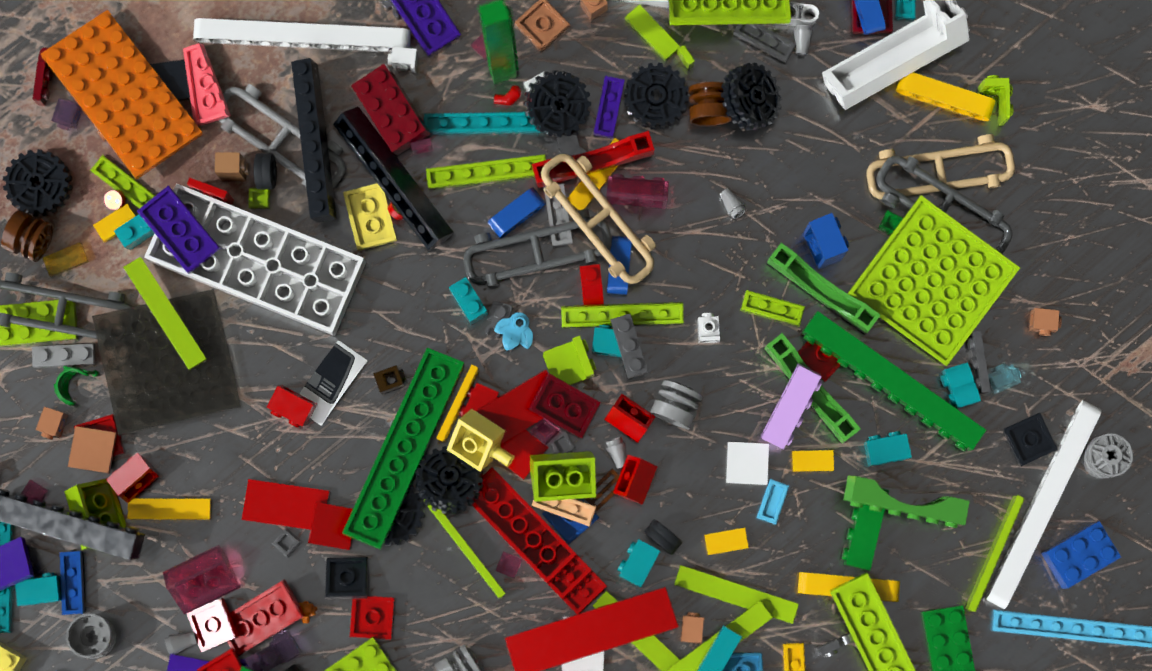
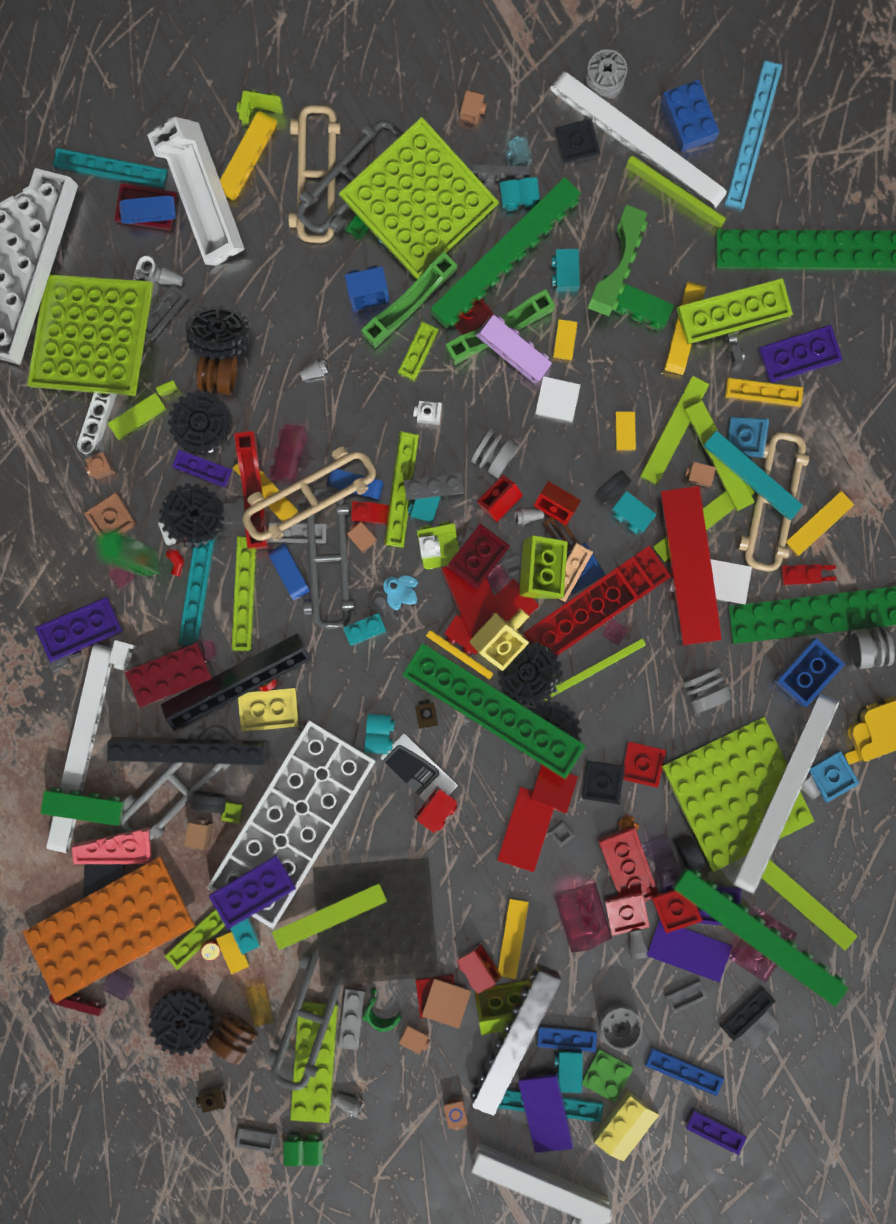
camera: 85 degrees left, 5 degrees up
clear pink tile [21,480,49,501] -> none
red tile [187,177,234,205] -> none
medium azure tile [756,479,789,525] -> none
none -> green brick [40,787,125,826]
none -> nougat brick [347,522,377,553]
none -> teal brick [364,714,395,754]
none -> white brick [419,536,441,559]
none -> bright green plate [582,1048,634,1103]

